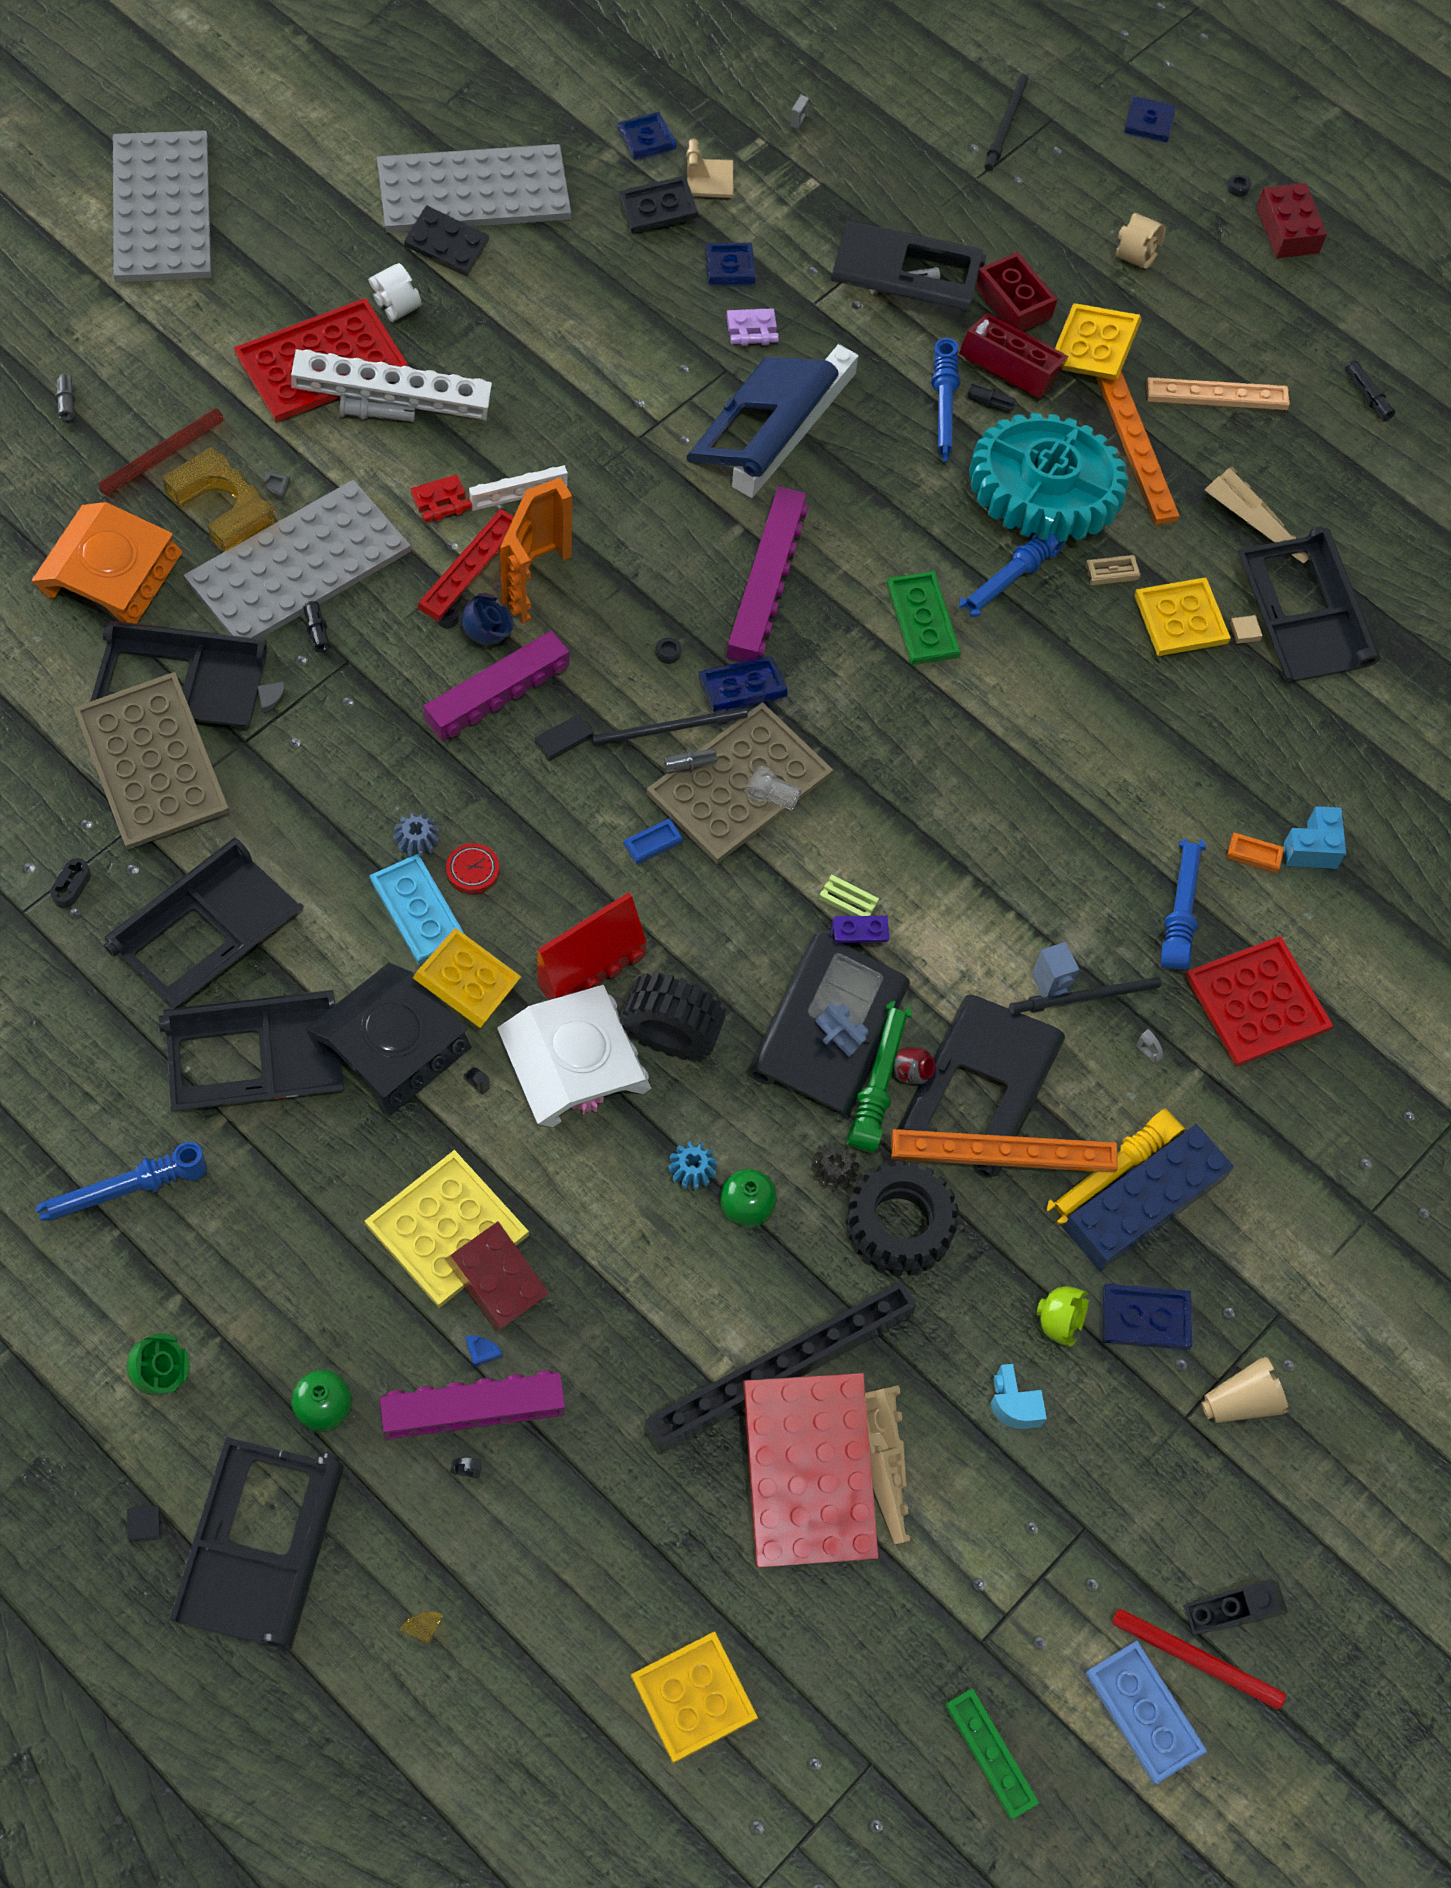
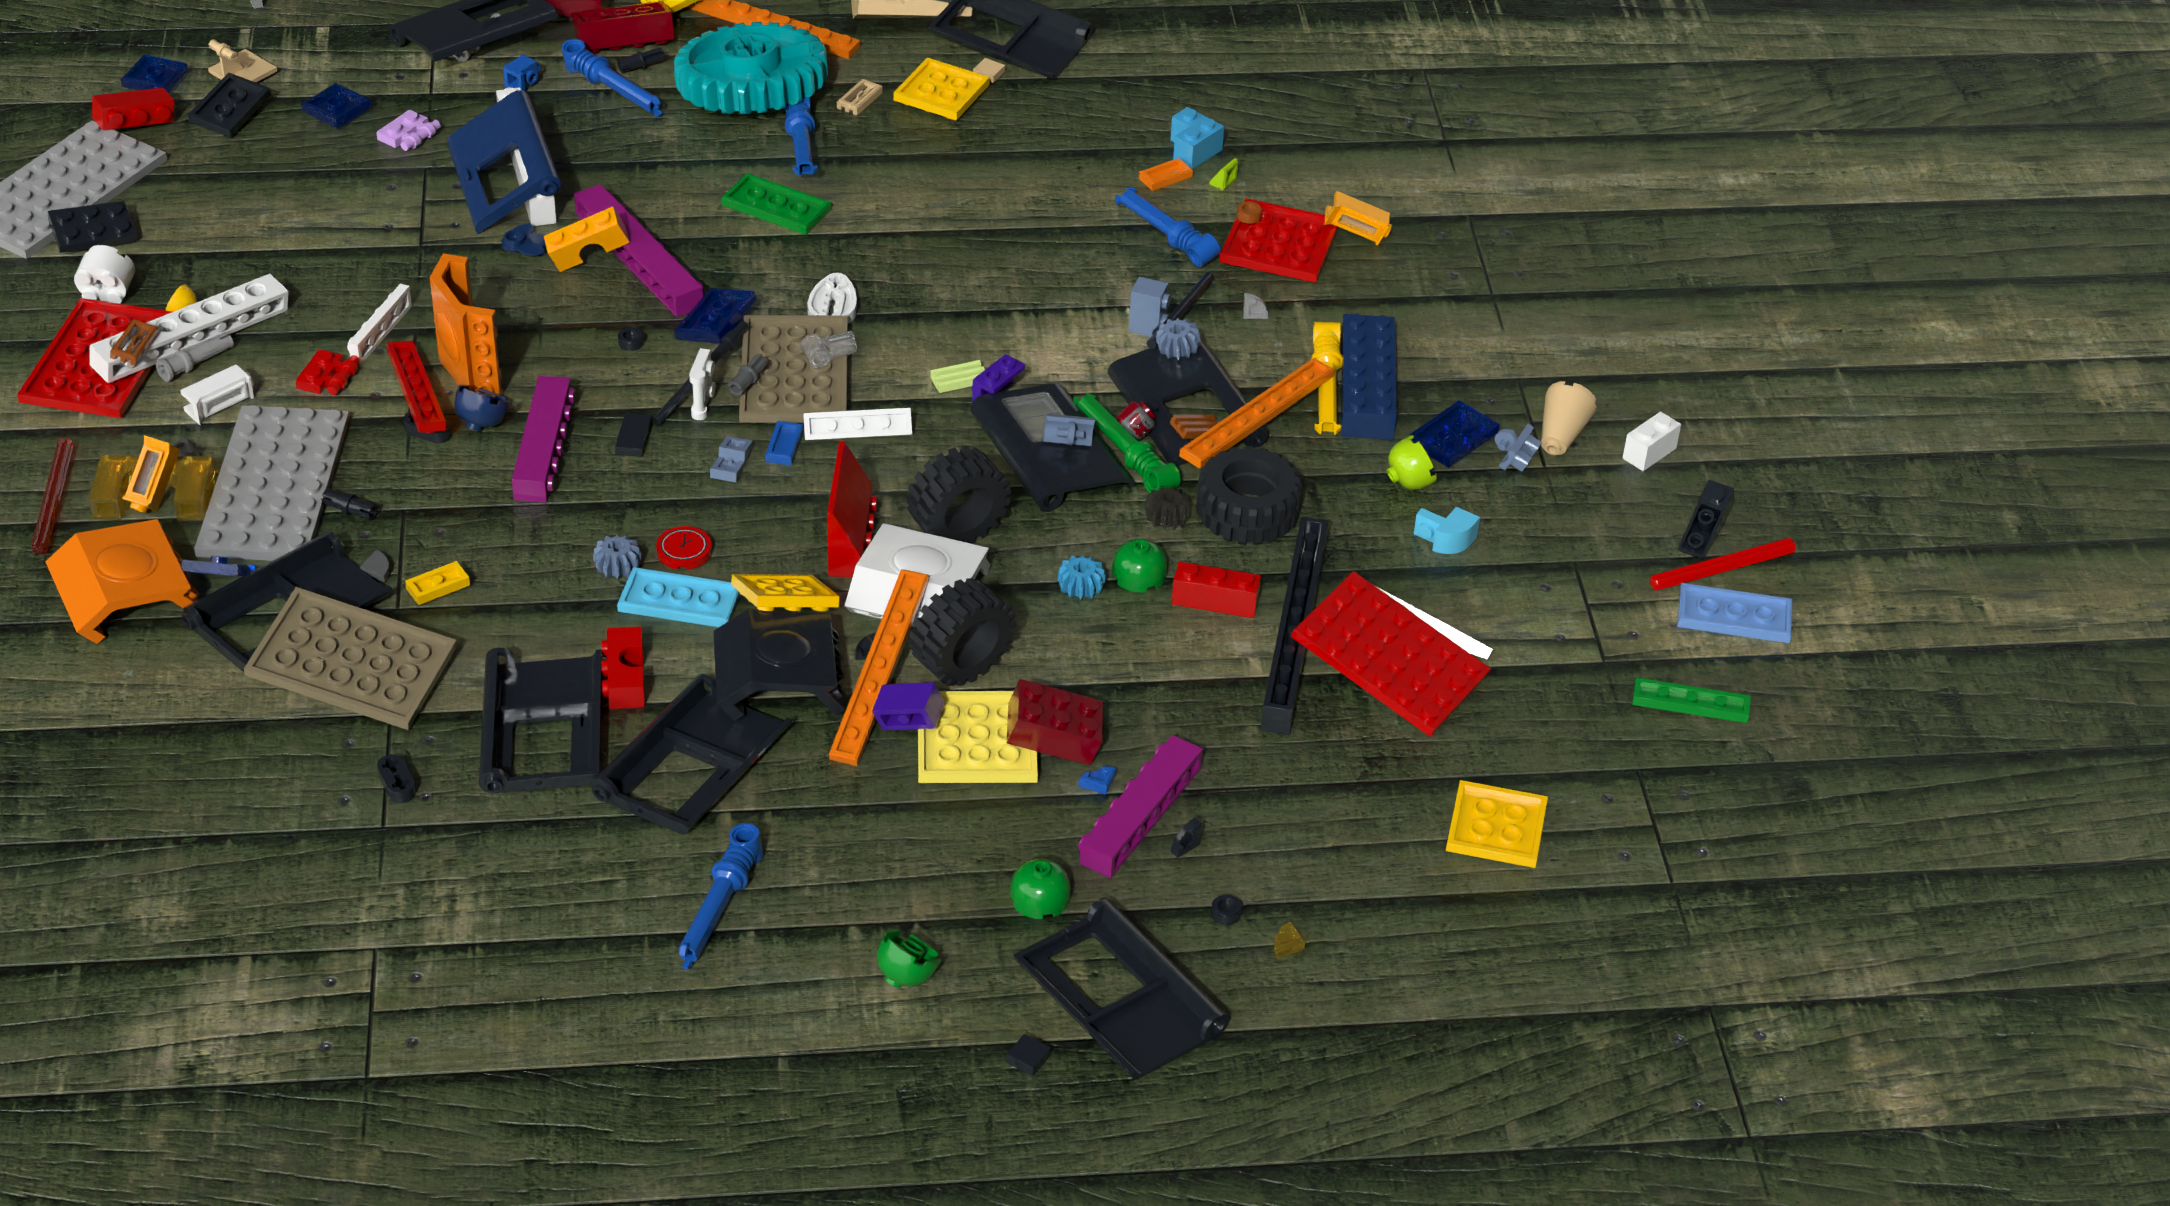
camera: 45 degrees left, 20 degrees down
none -> red brick [92,88,174,130]
none -> dark orange tile [110,319,158,366]
none -> light orange window [122,435,180,513]
none -> yellow brick [166,284,197,312]
none -> white window [180,365,254,425]
none -> clear blue plate [181,556,255,576]
none -> yellow plate [405,561,470,605]
none -> dark blue plate [501,223,547,256]
none -> blue brick [503,55,541,91]
none -> light orange arch [544,207,630,272]
none -> red arch [601,626,645,709]
none -> white plate [689,348,716,420]
none -> sand blue slope [710,436,753,483]
none -> white plate [803,408,912,441]
none -> white piece [807,273,857,324]
none -> orange tile [829,569,929,766]
none -> dark purple brick [872,683,945,730]
none -> black tyre [909,578,1016,686]
none -> sand blue gear [1156,317,1201,360]
none -> dark orange tile [1170,414,1219,439]
none -> red brick [1171,561,1261,618]
none -> lime slope [1209,158,1238,190]
none -> black tile [1211,895,1242,925]
none -> dark orange tile [1236,202,1262,224]
none -> light orange window [1324,191,1392,245]
none -> sand blue hips [1495,424,1542,472]
none -> white brick [1623,411,1681,471]

